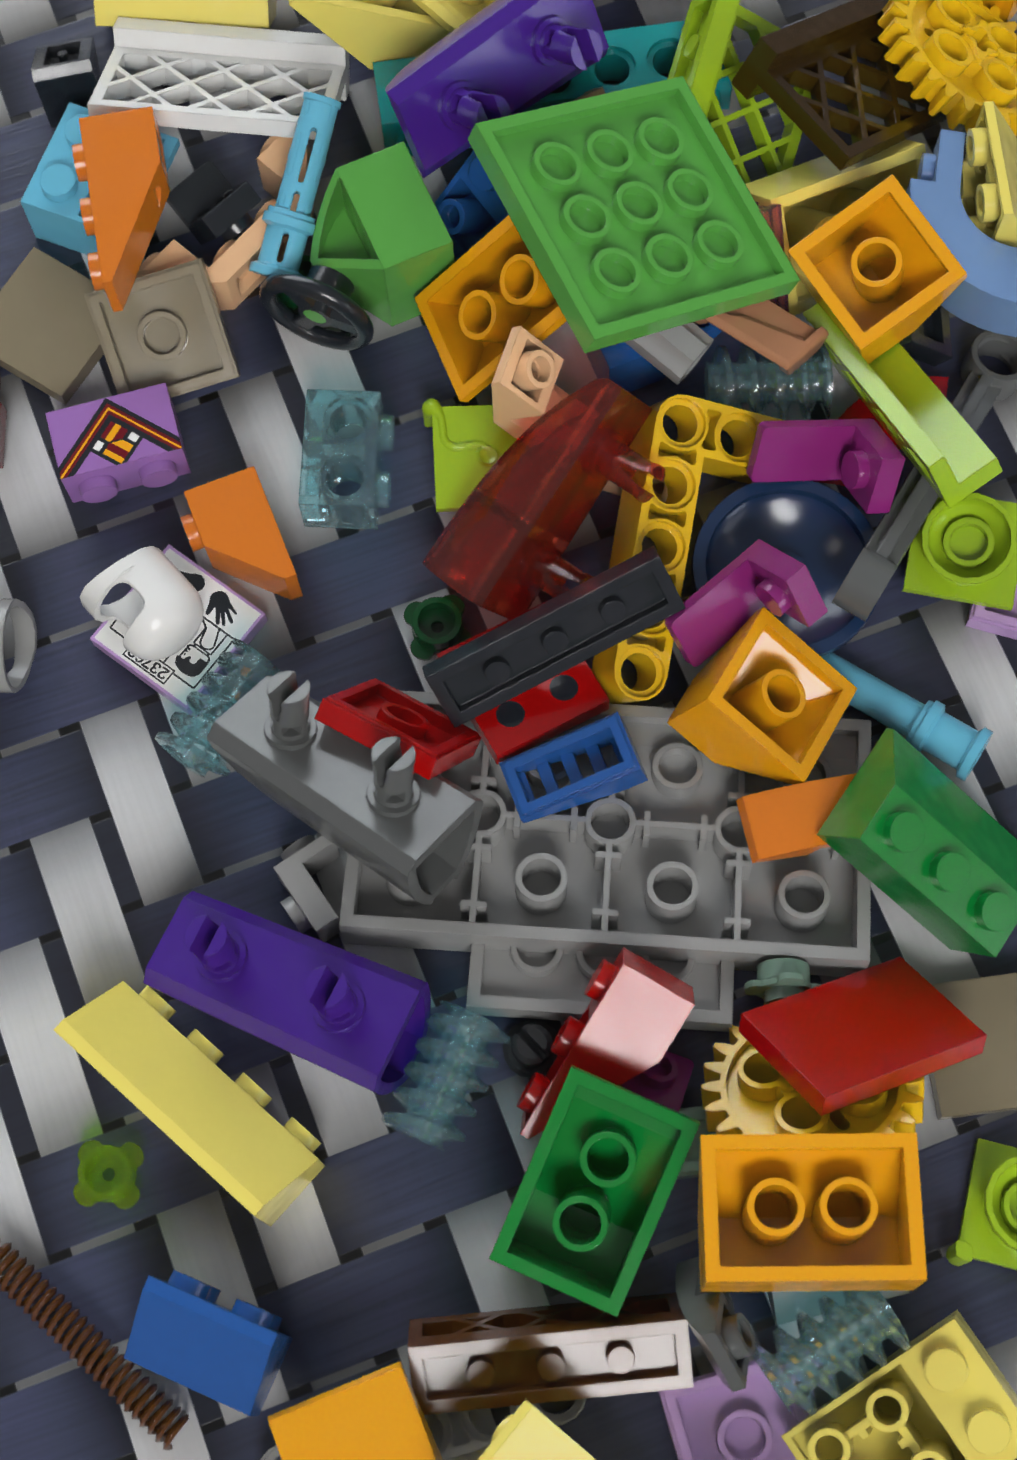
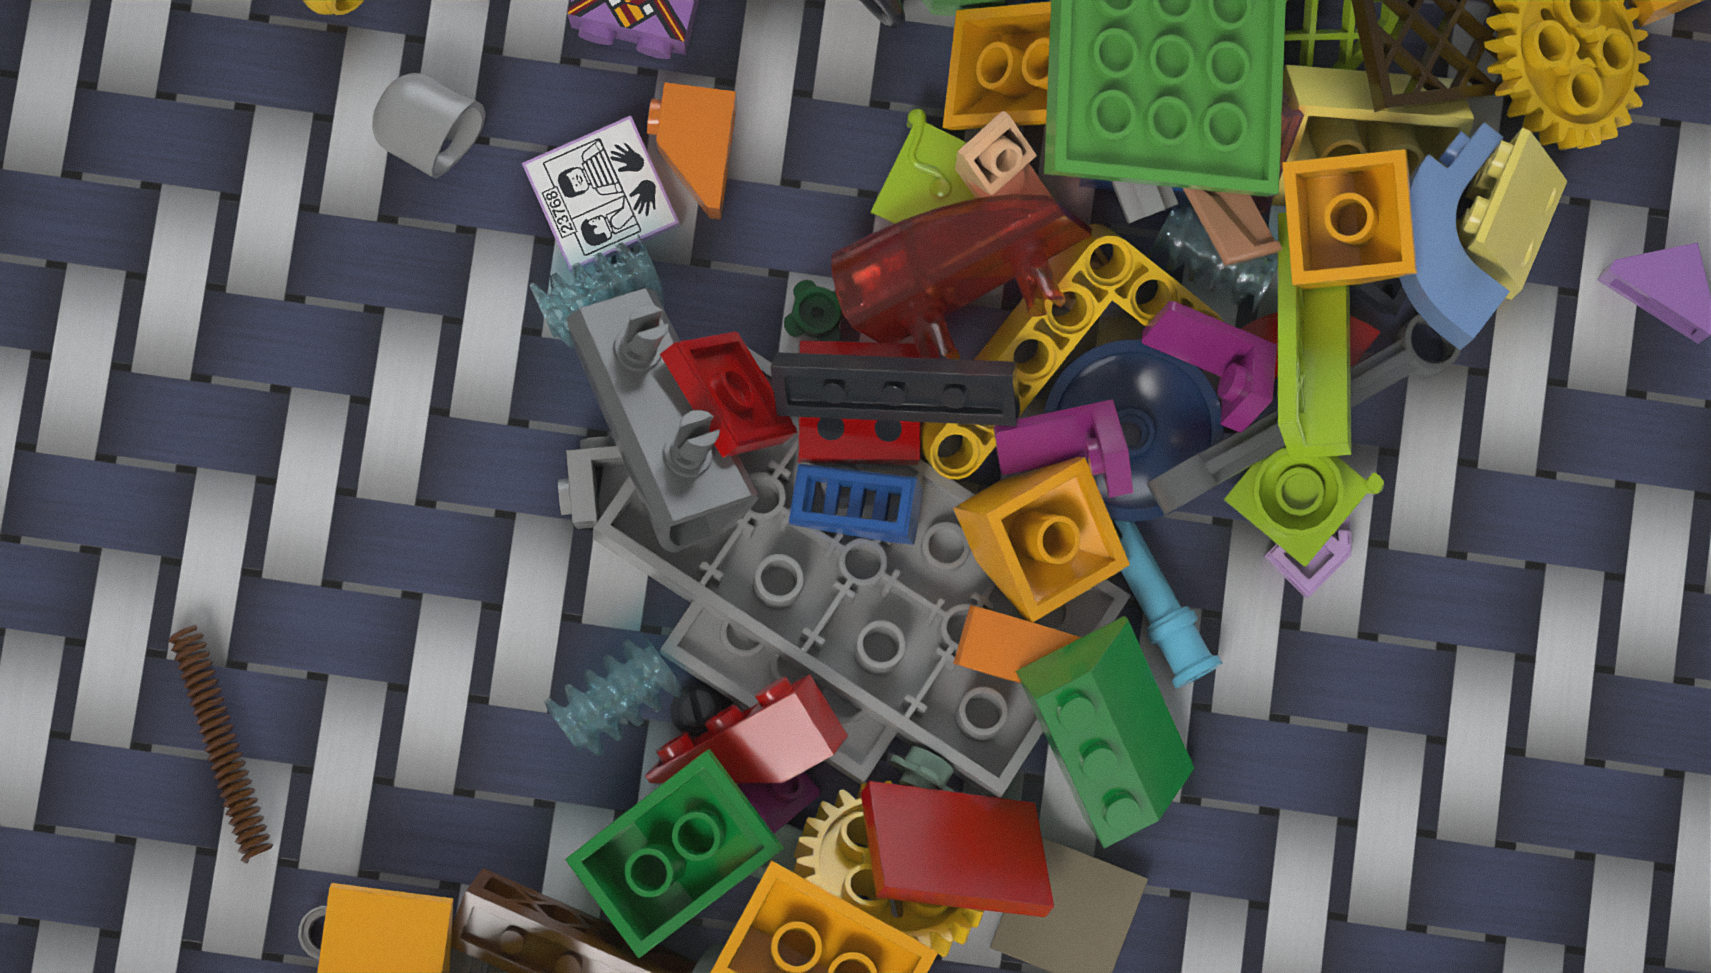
camera: 25 degrees right, 10 degrees up
light yellow slope [54,981,325,1227] -> none
clear neon green plate [73,1140,144,1210] -> none
white helmet [80,546,204,661] -> none
blue slope [124,1270,293,1416] -> none
dark purple piece [143,891,431,1095] -> none
clear light blue brick [298,389,395,530] -> none

